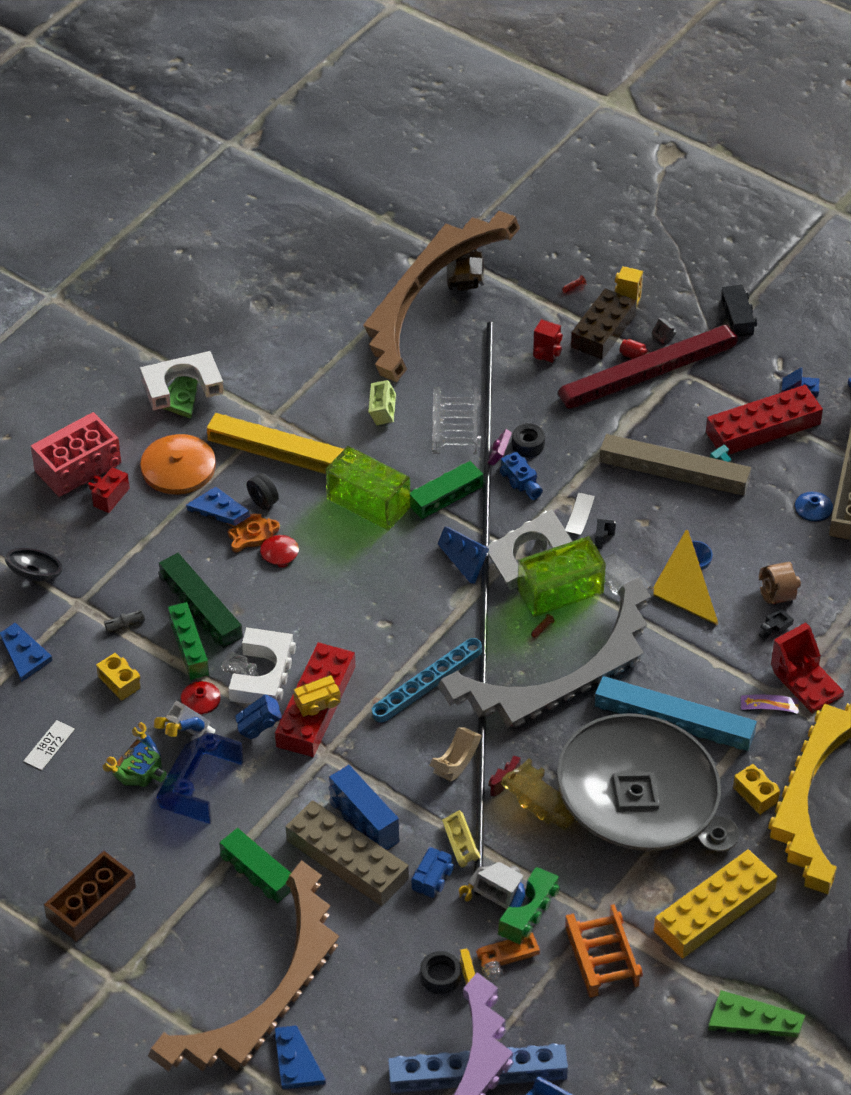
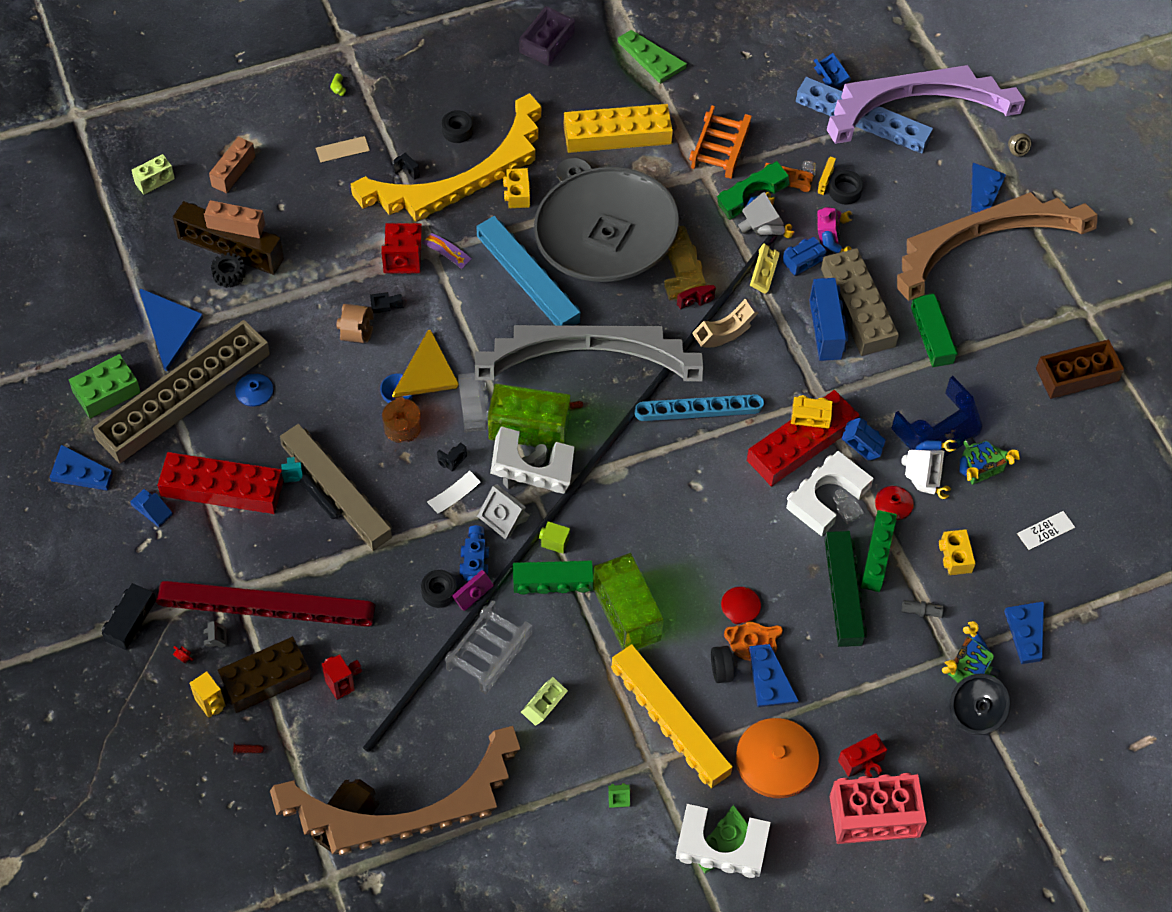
camera: 150 degrees left, 10 degrees up
blue wing [437,526,489,584] -> none
red brick [619,339,648,359] -> none
none -> red plate [173,646,193,664]
none -> clear orange brick [382,397,421,443]
none -> light grey bracket [477,484,530,539]
none -> lime brick [539,522,570,554]
none -> bright green tile [608,783,630,808]
none -> torso [818,207,852,253]
none -> torso [942,621,1000,683]

